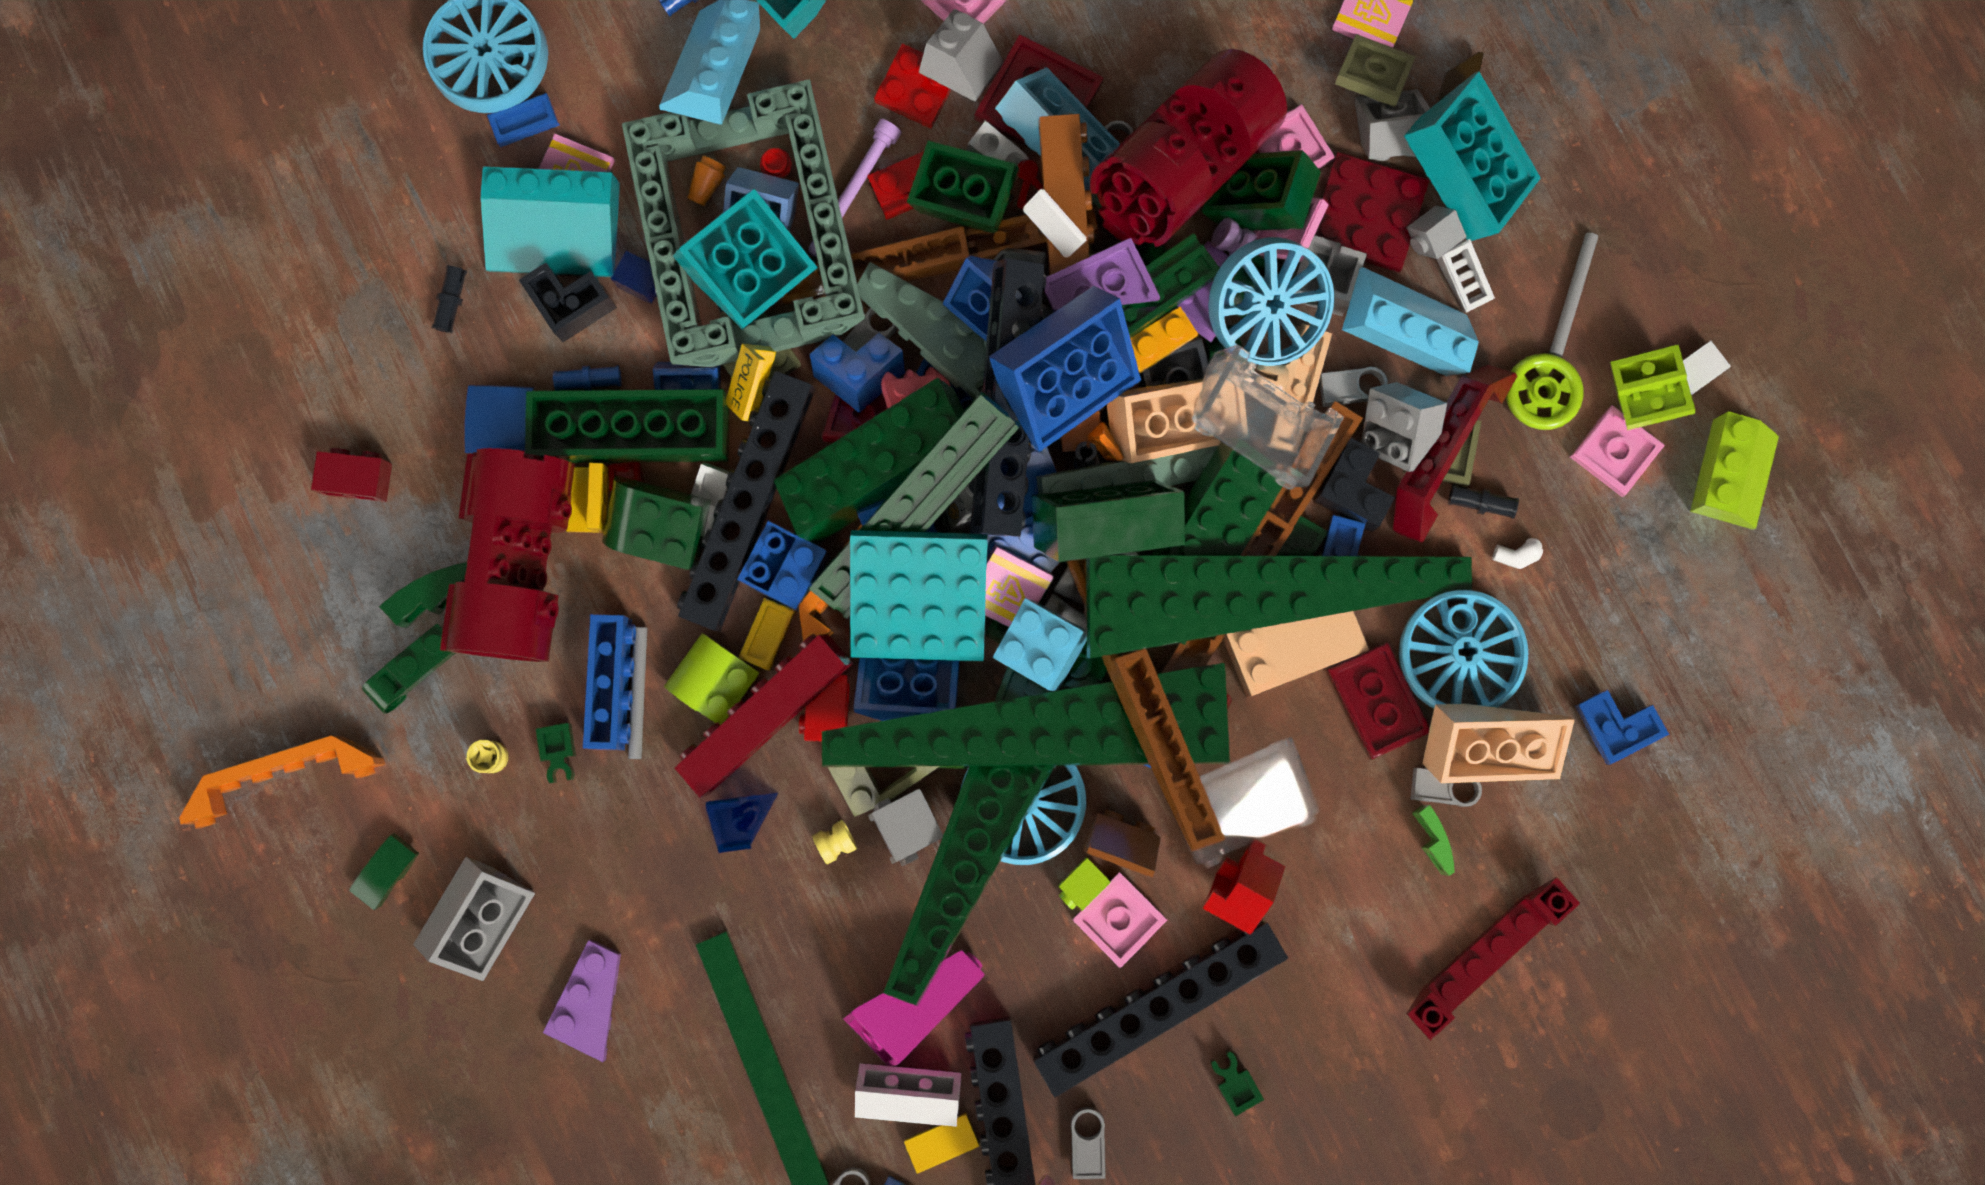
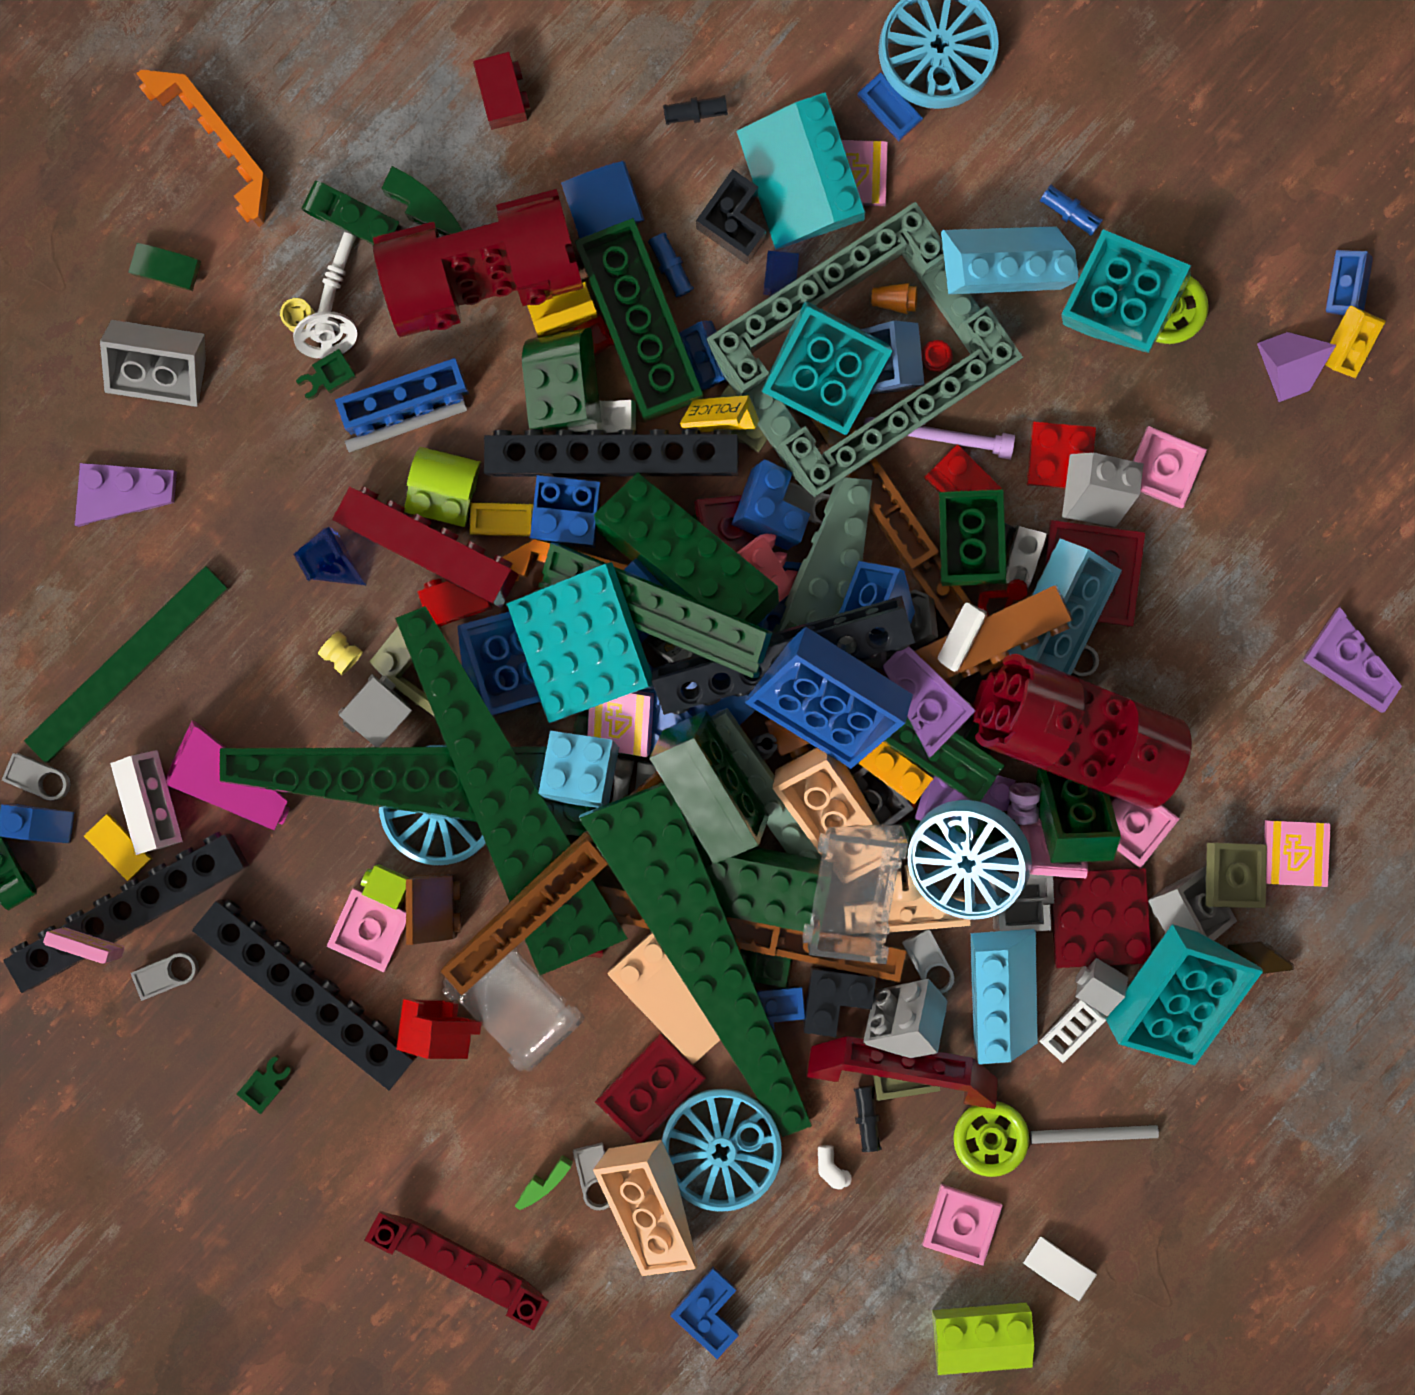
camera: 70 degrees right, 5 degrees up
orange slope [1087,422,1124,461] -> none
lime brick [1610,345,1695,430] -> none
none -> white dish [293,232,357,359]

